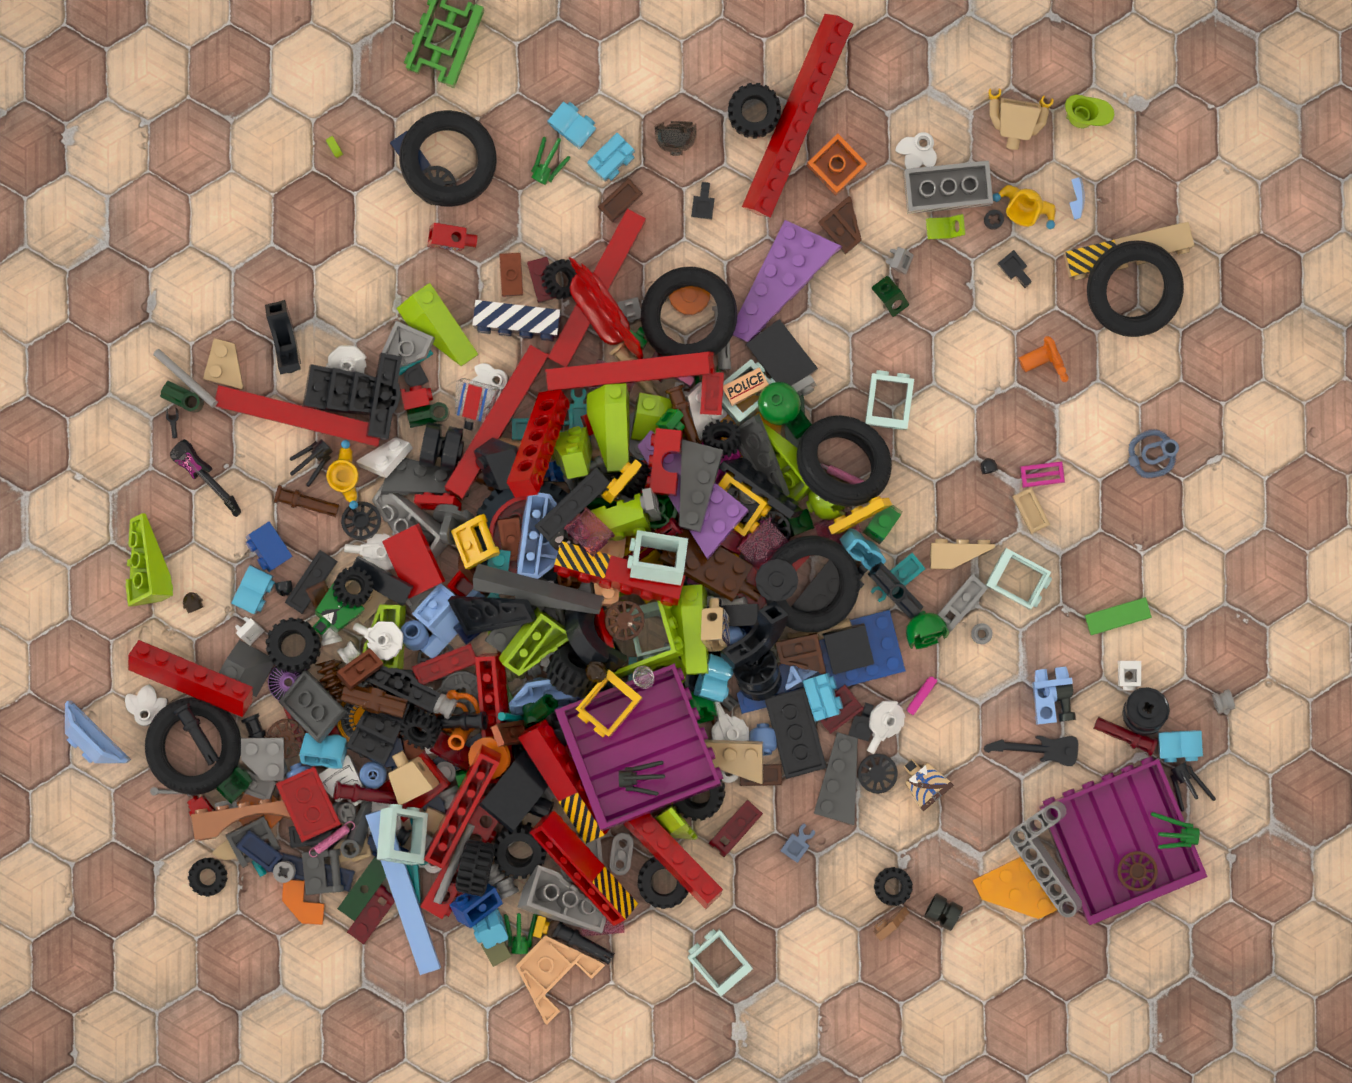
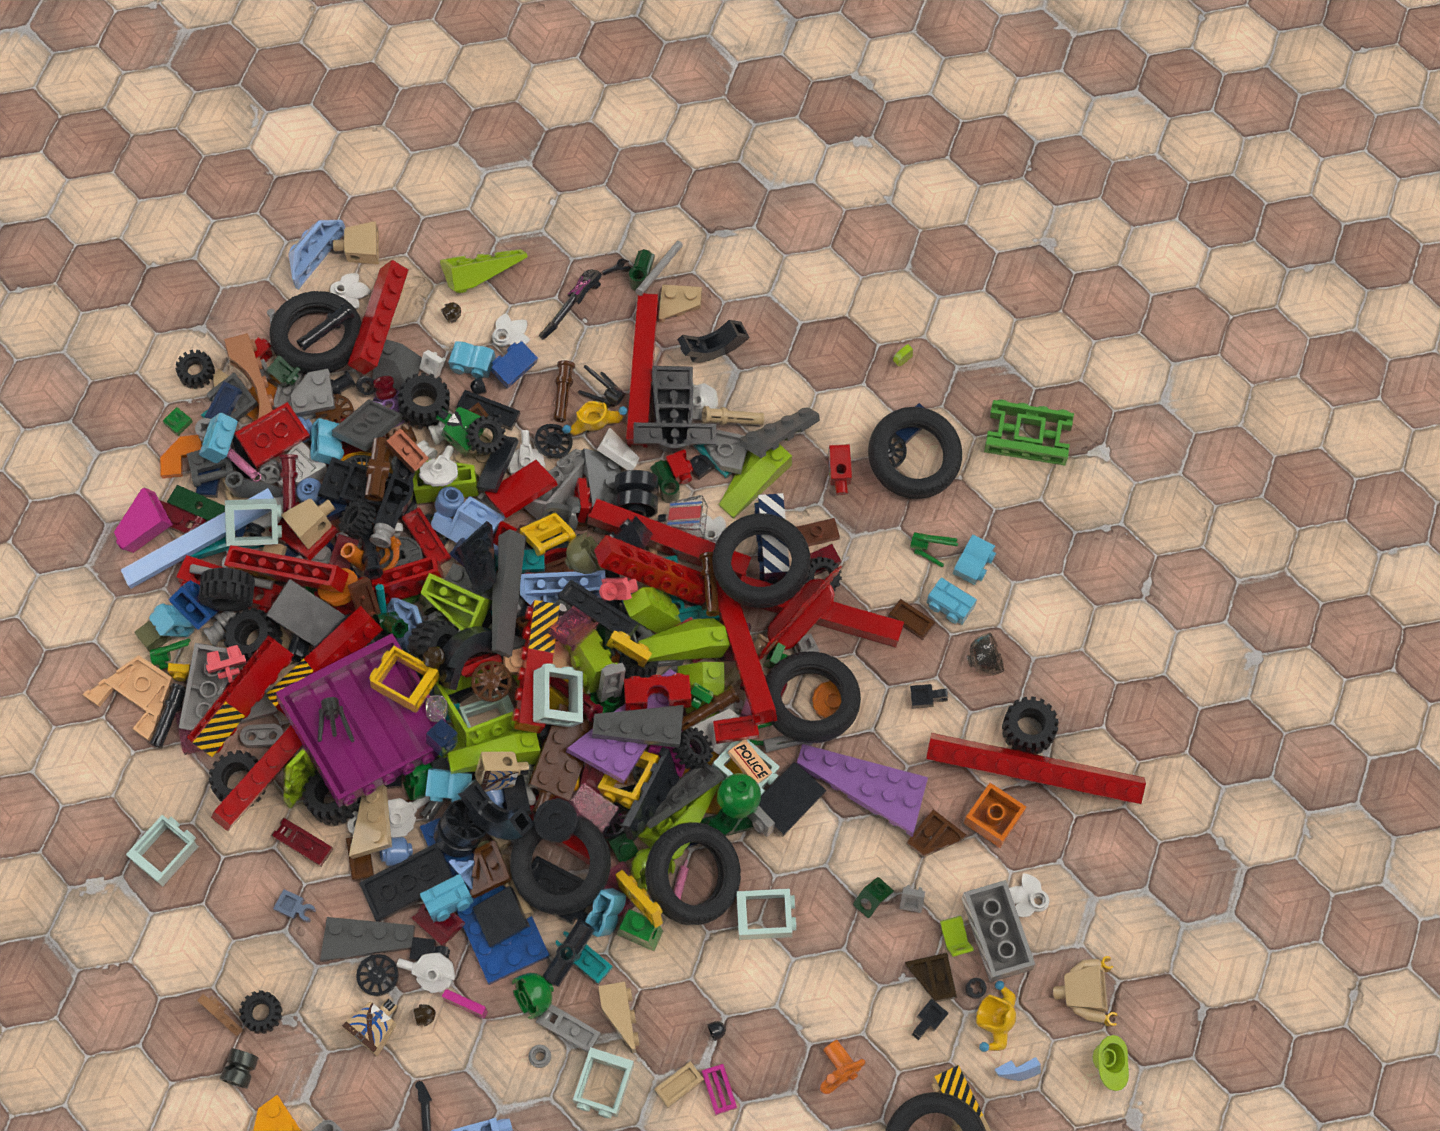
camera: 80 degrees right, 20 degrees down
none -> dark pink slope [114,487,172,553]
none -> green tile [163,407,193,436]
none -> medium azure brick [199,413,238,463]
none -> coral hips [206,645,246,683]
none -> tan torso [333,221,379,264]
none -> black bush [356,376,376,395]
none -> dark red wheel [374,376,396,400]
none -> dark brown plate [414,1004,436,1026]
none -> dark blue brick [426,719,458,757]
none -> white plate [492,313,530,347]
none -> olive cylinder [565,532,604,574]
none -> coral hips [599,577,638,601]
none -> reddish brown pin [699,552,720,617]
none -> tan pin [701,406,765,426]
none -> black tyre [712,513,811,608]
none -> dark grey wing [739,407,820,458]
none -> dark brown wing [905,953,957,1003]

